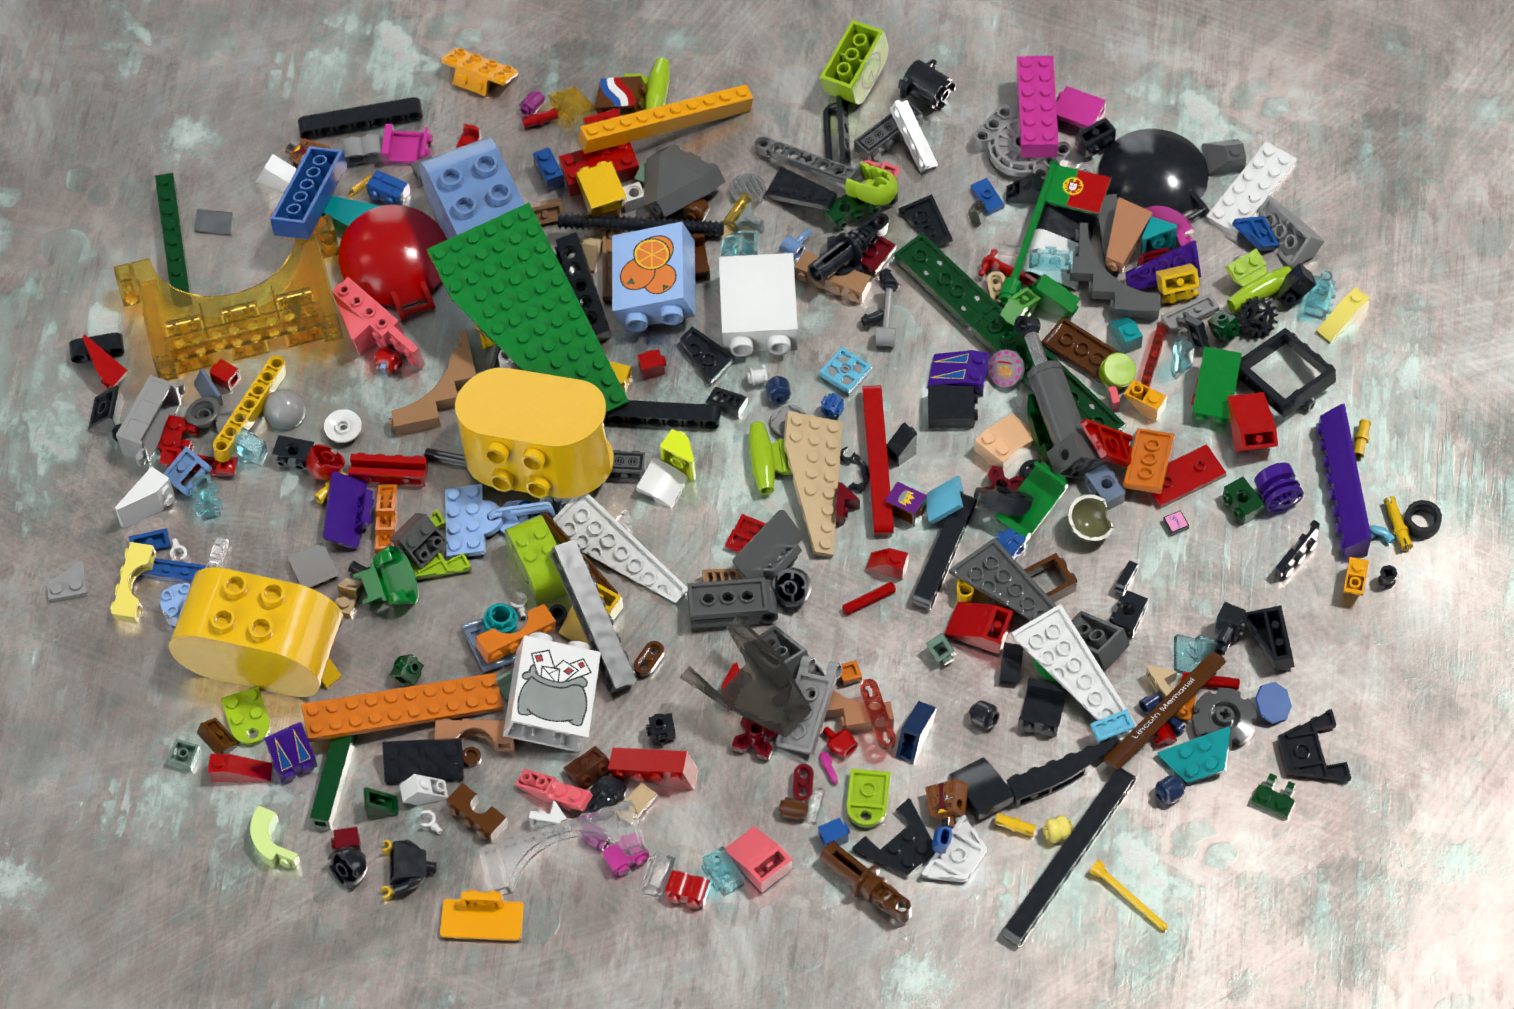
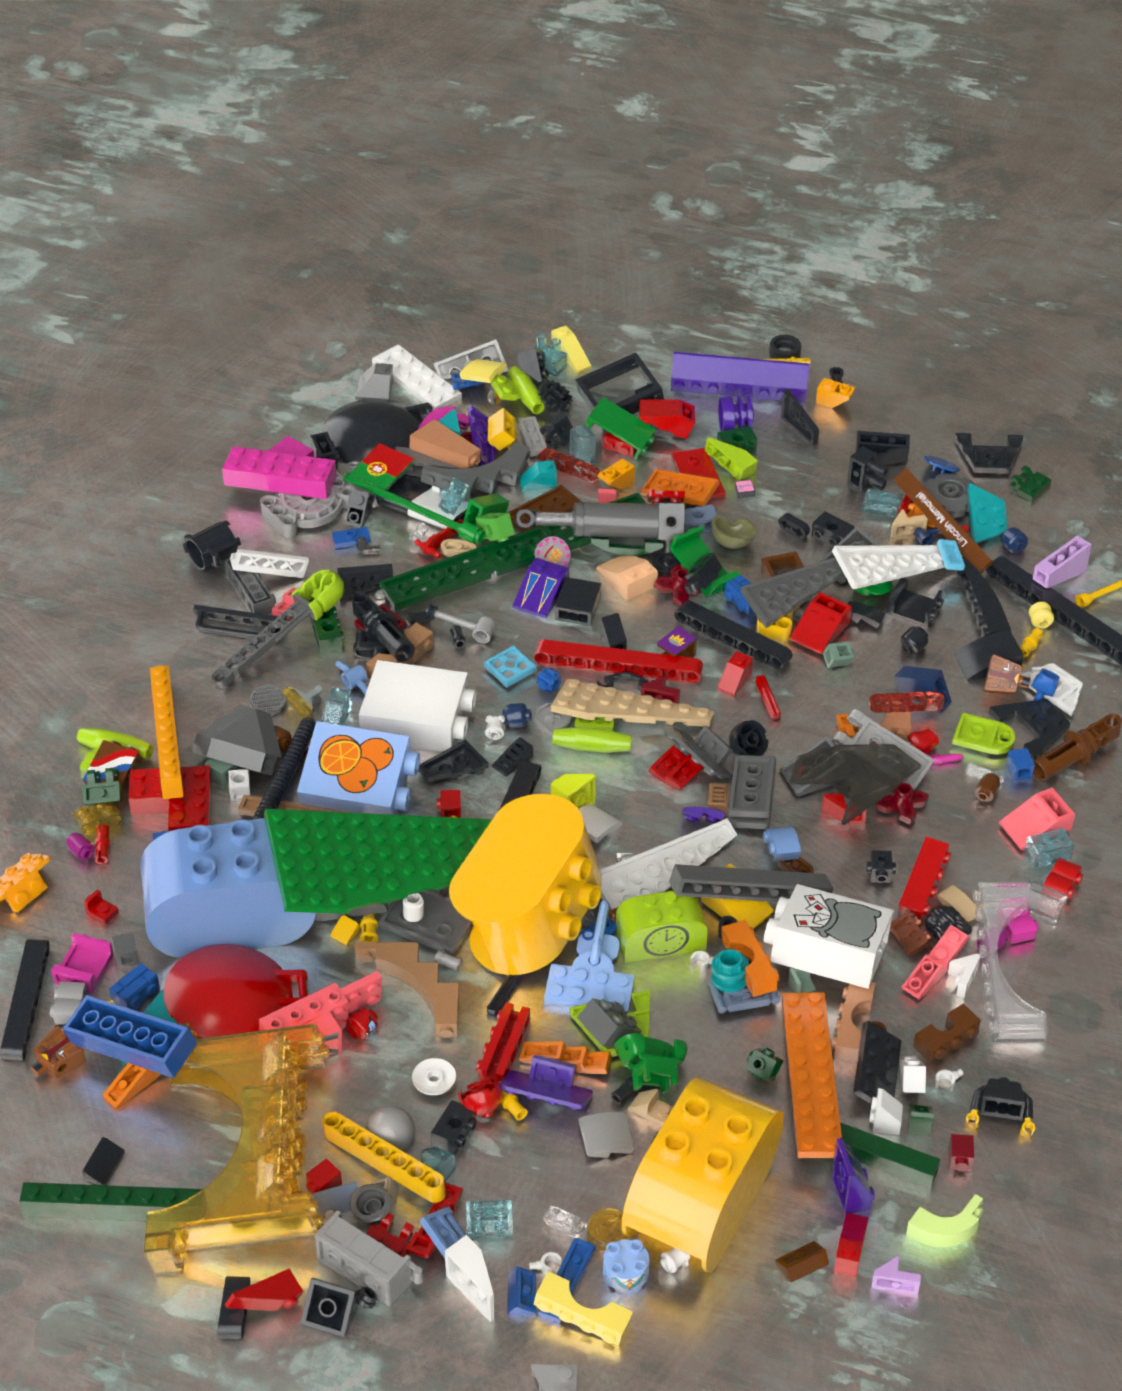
camera: 80 degrees left, 15 degrees down
sand green piece [167,739,201,772] -> none
lime plate [221,686,271,746] -> none
white slope [256,154,297,193] -> none
black cylinder [328,846,367,888] -> none
light orange bracket [440,890,524,941] -> none
yellow slope [576,161,627,216] -> none
black wing [765,166,838,211] -> none
dark red plate [793,764,814,803] -> none
lime brick [820,20,888,105] -> none
medium azure slope [926,475,964,524] -> none
lime head [1099,353,1136,390] -> none
dark green brick [1207,310,1240,342] -> none
none -> plate [82,767,123,806]
none -> light yellow slope [459,359,507,383]
none -> dark purple slope [681,807,725,824]
none -> lime slope [704,437,758,481]
none -> medium blue brick [763,826,801,861]
none -> white slope [869,1088,903,1136]
none -> lavender slope [871,1256,921,1295]
none -> lavender slope [1033,535,1092,588]

